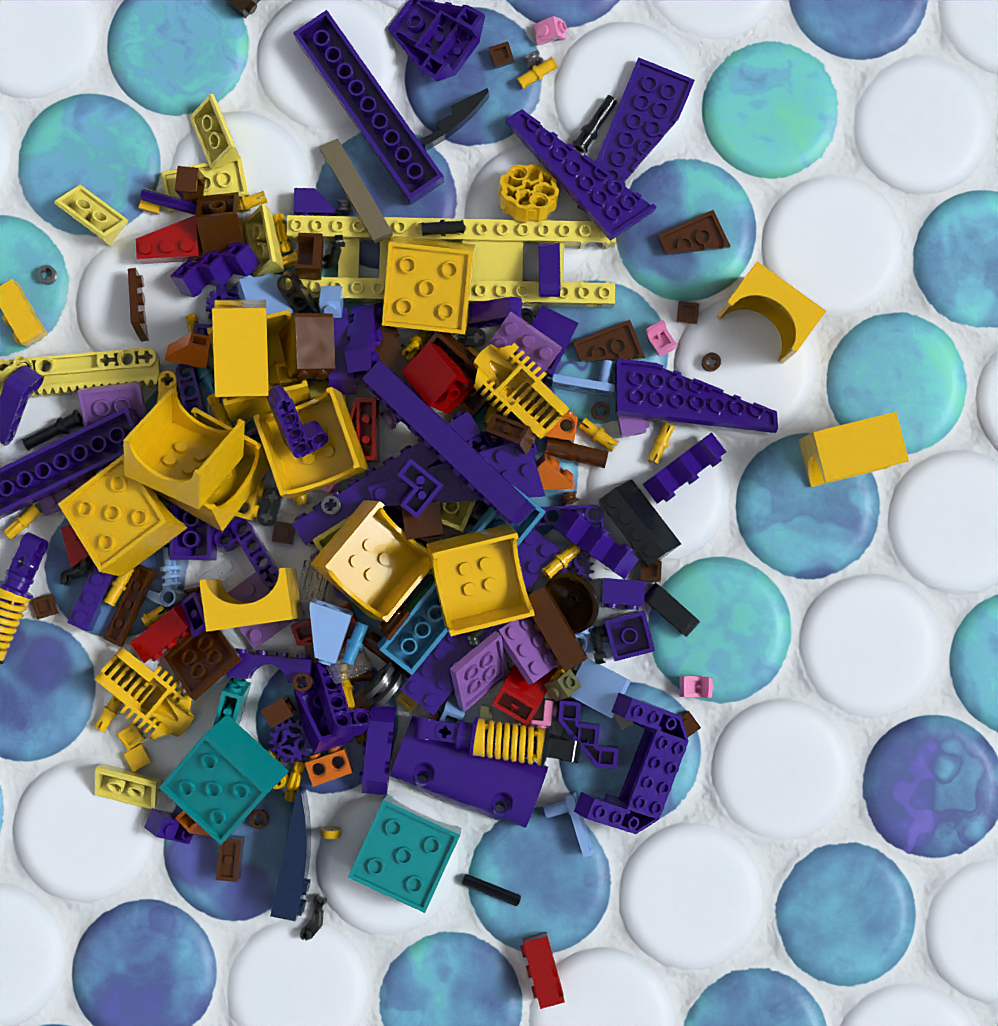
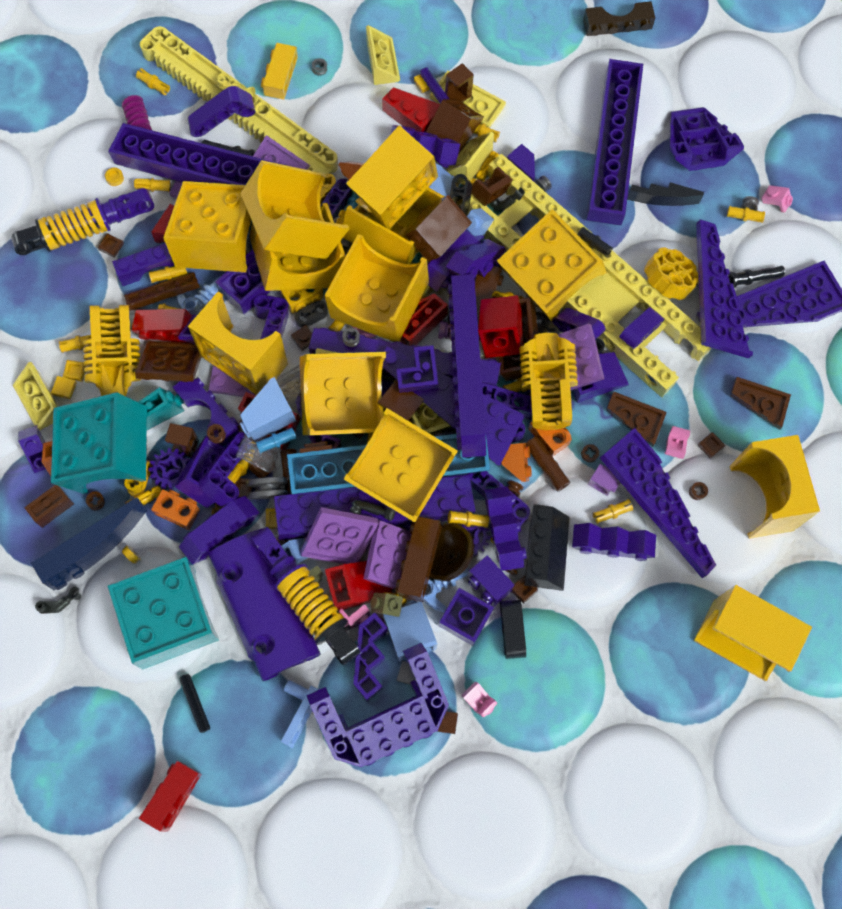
camera: 40 degrees right, 15 degrees down
pearl dark grey arm [60,559,93,586] -> none
reddish brown wing [128,268,149,342] -> none
light yellow slope [189,94,241,170] -> none
dark purple beam [267,386,329,458] -> none
dark tan tile [319,138,393,244] -> none
reddish brown panel [484,413,536,455] -> none
reddish brown plate [489,41,514,69] -> none
light blue piece [552,360,615,397] -> none
yellow pin [578,418,619,452] -> none
pearl dark grey arm [591,625,607,664] -> none

